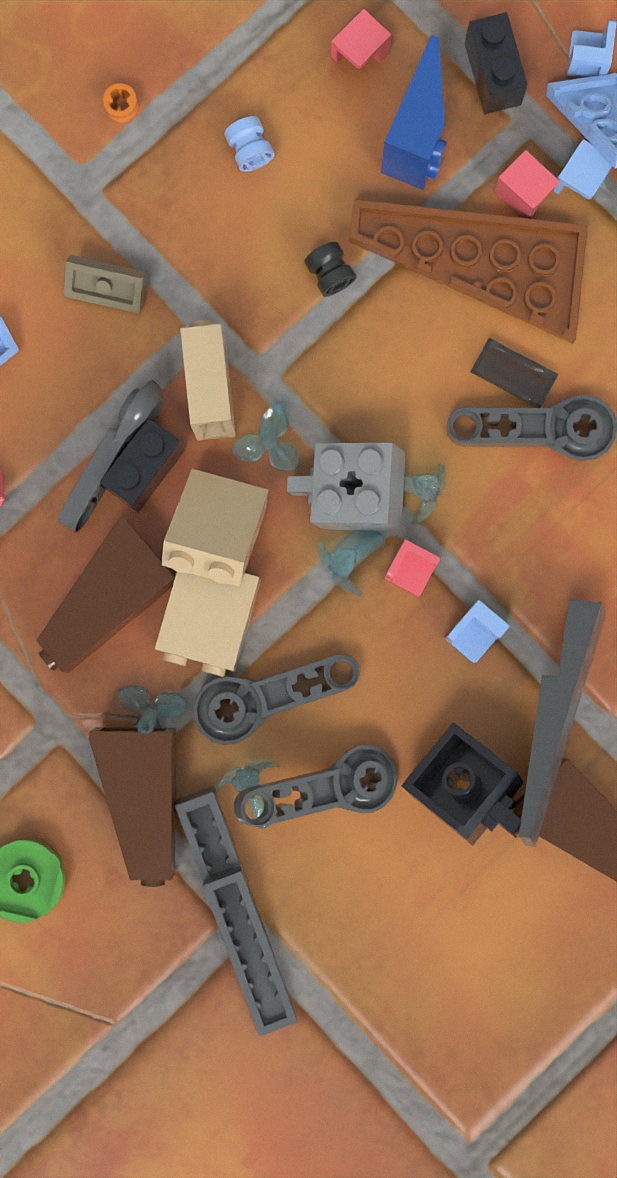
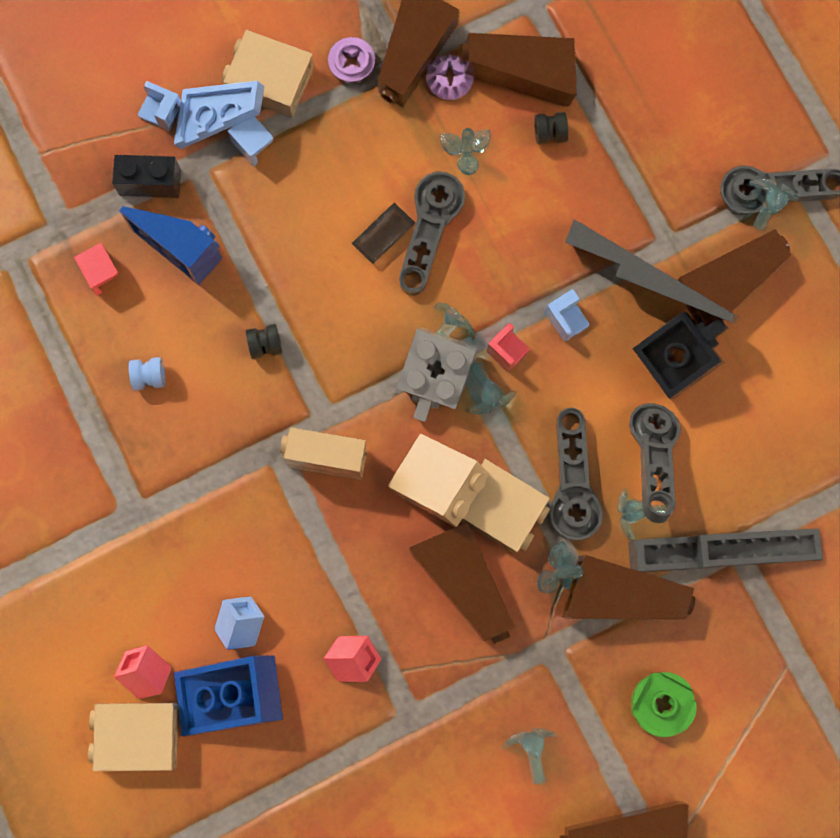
camera: 80 degrees left, 5 degrees down
dark grey beam [58,380,163,533] -> none
dark tan plate [64,255,147,313] -> none
black brick [100,418,185,513] -> none
orange bush [102,83,139,123] -> none
clear light blue plant [231,403,299,470] -> none
dark orange wing [349,199,588,344] -> none
coral panel [494,150,559,219] -> none

